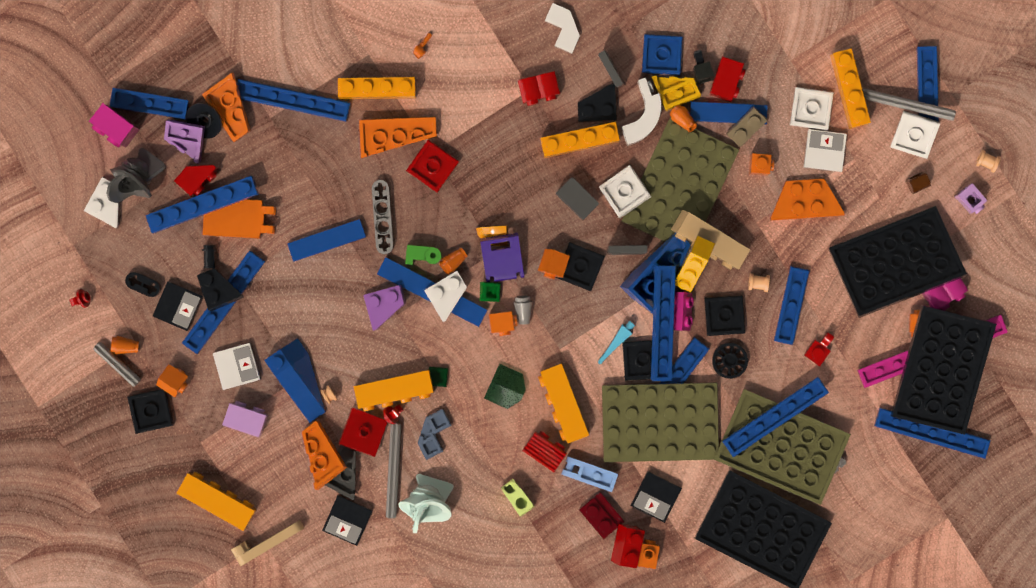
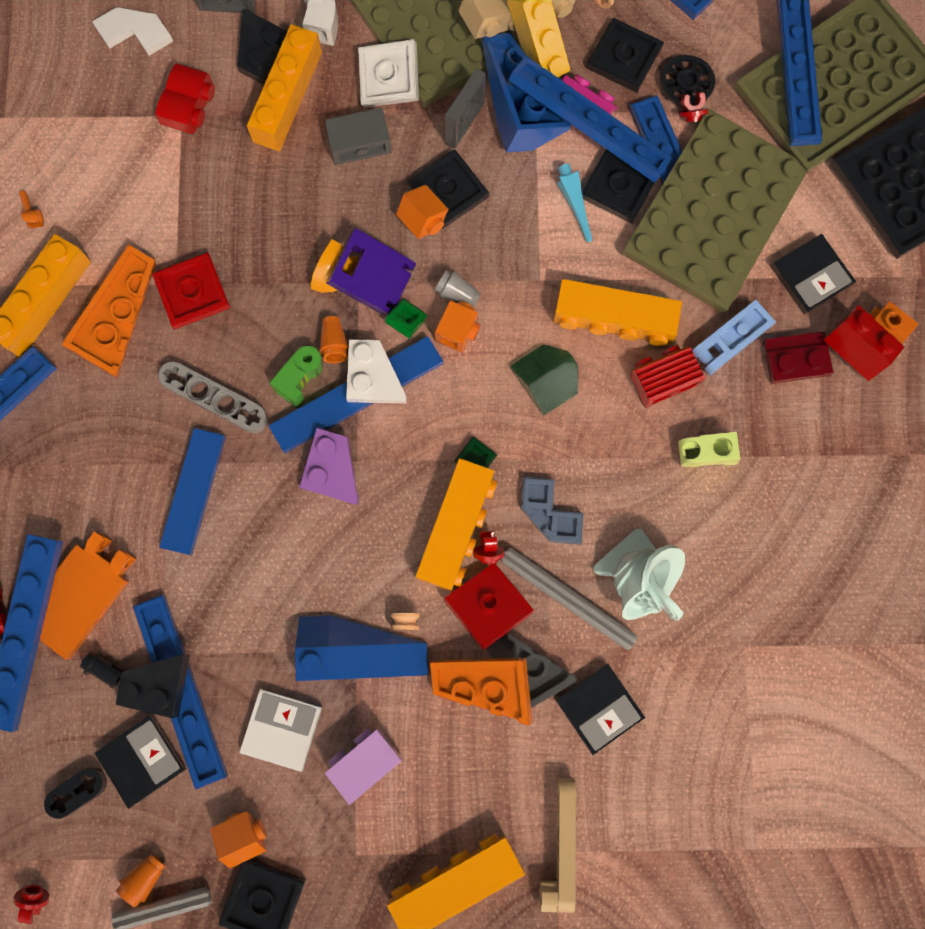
camera: 60 degrees left, 10 degrees down
none -> red plate [679,92,708,122]

